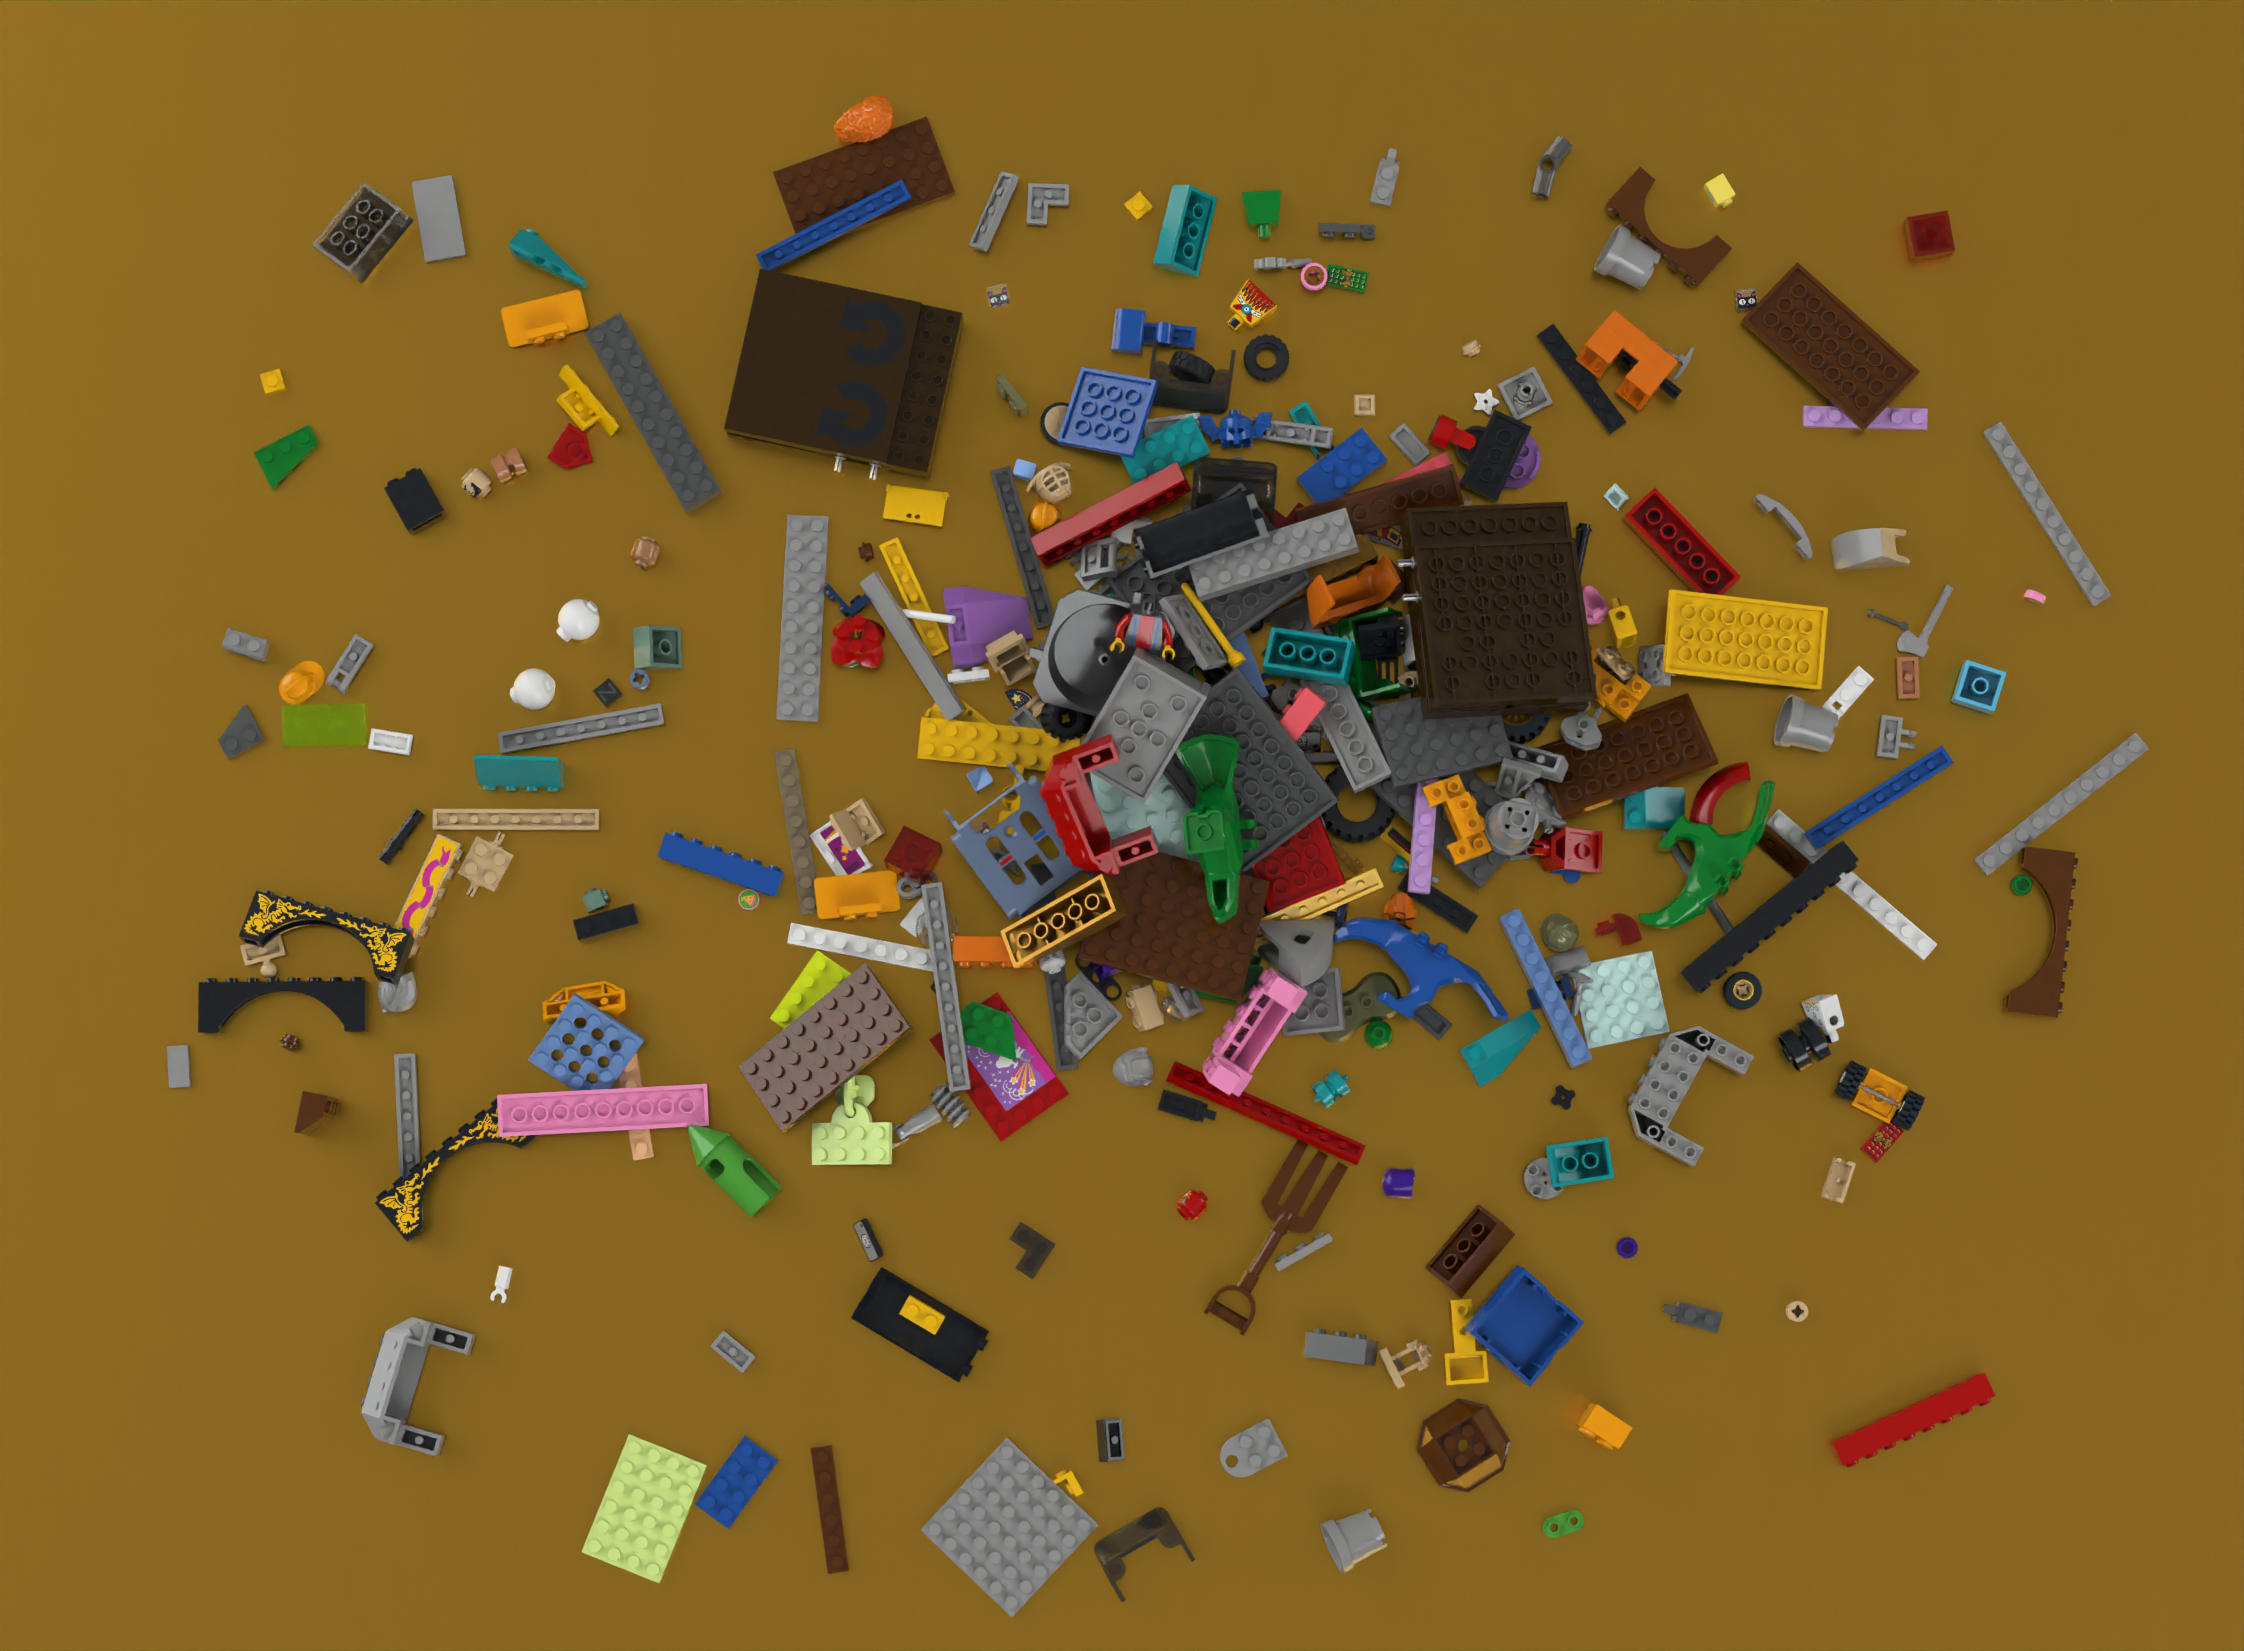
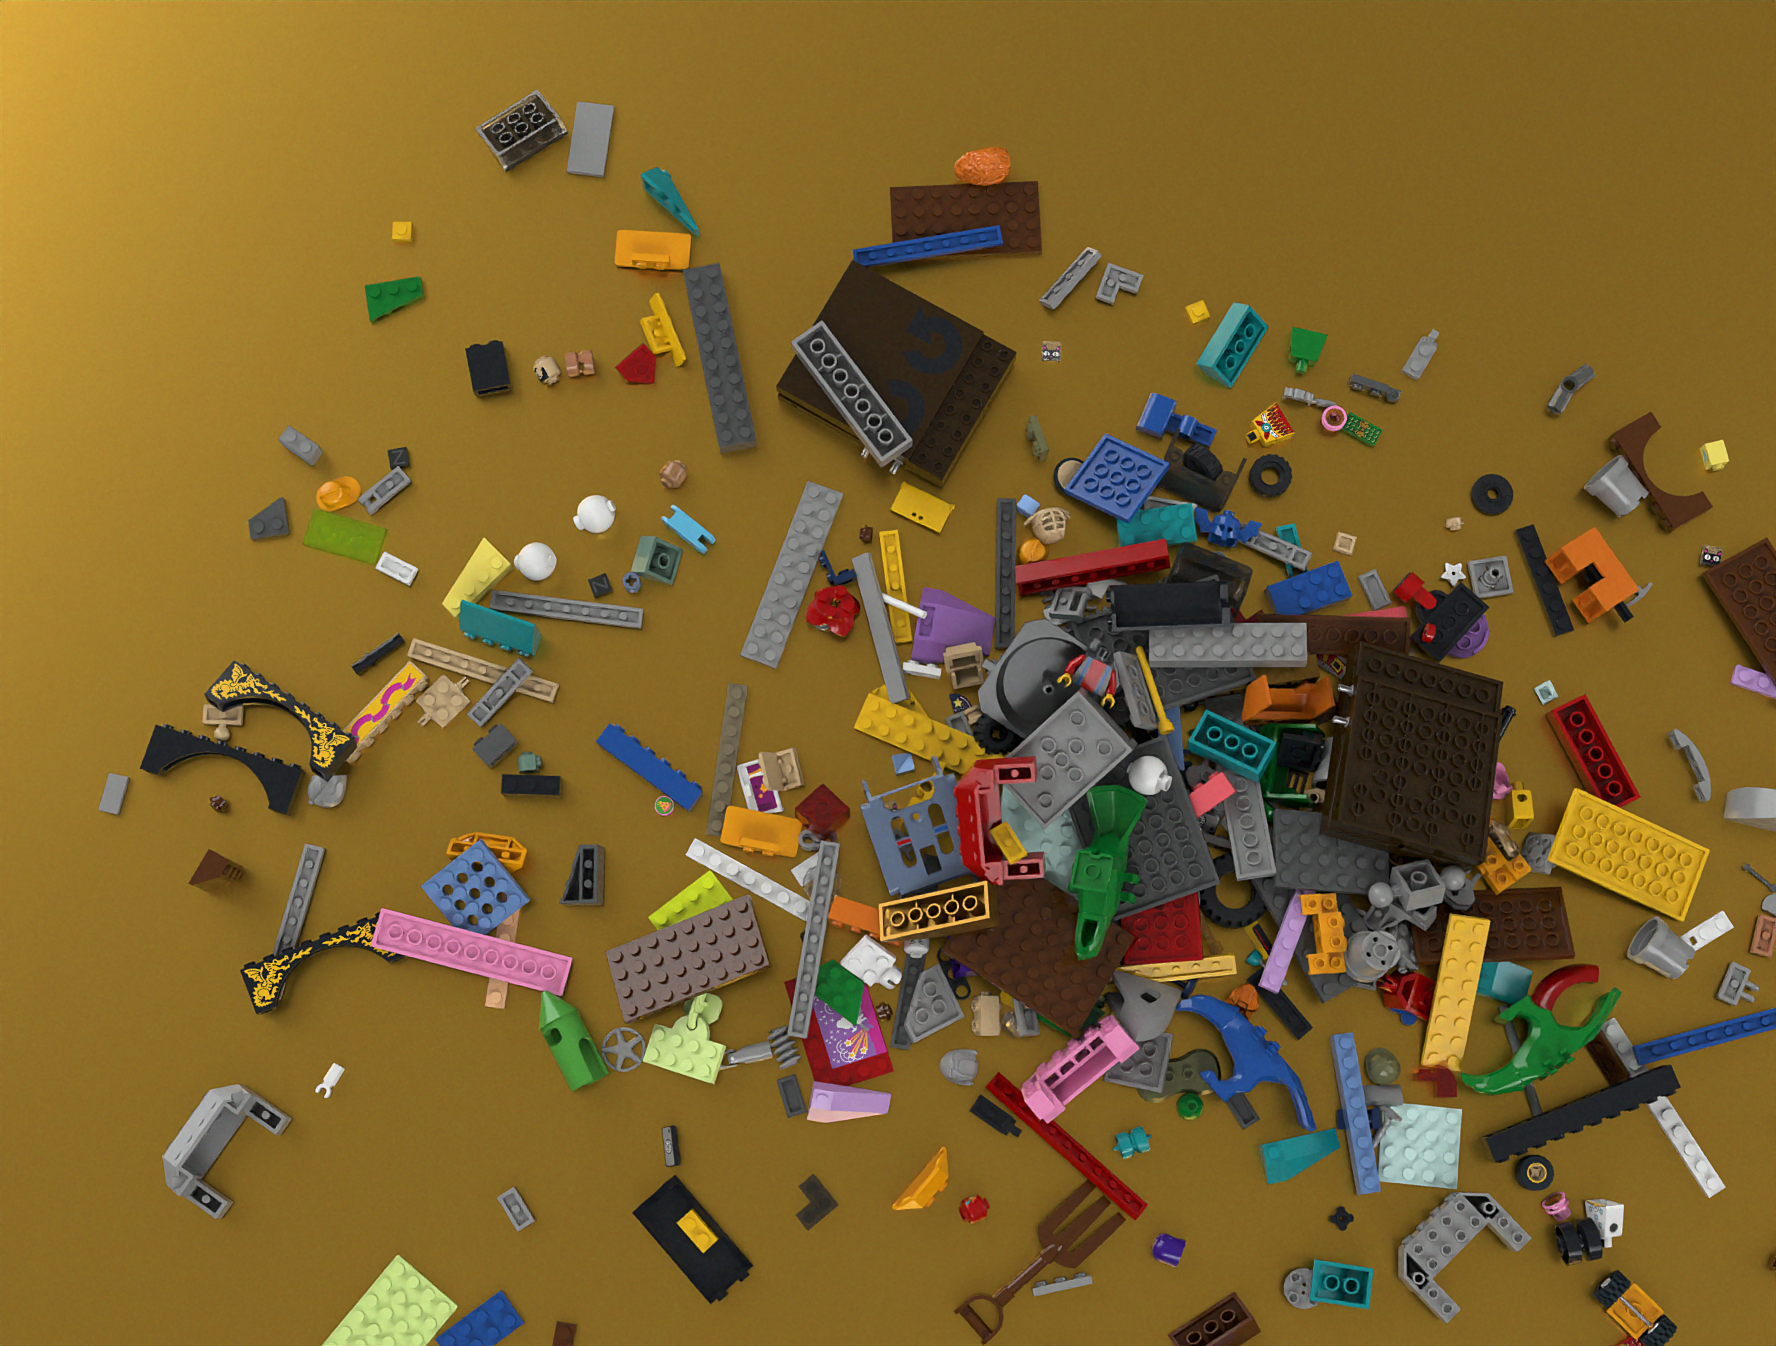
camera: 15 degrees right, 5 degrees down
none -> pearl dark grey tile [388,447,410,470]
none -> light yellow wedge [442,538,513,622]
none -> light grey plate [467,658,533,727]
none -> dark grey brick [472,723,519,768]
none -> dark grey wedge [559,844,604,906]
none -> light grey wheel [601,1027,646,1072]
none -> medium azure piece [661,505,716,554]
none -> dark grey tile [777,1074,807,1118]
none -> light grey brick [791,320,913,468]
none -> lavender wedge [807,1081,891,1123]
none -> white plate [841,934,902,989]
none -> reddish brown plate [876,1002,893,1021]
none -> light orange wedge [892,1146,949,1210]
none -> yellow plate [990,821,1027,865]
none -> white brick [1127,756,1172,795]
none -> light grey brick [1368,859,1466,911]
none -> yellow plate [1420,913,1491,1071]
none -> red tile [1422,623,1436,643]
none -> black wheel [1472,474,1513,514]
none -> bright pink piece [1542,1192,1572,1221]

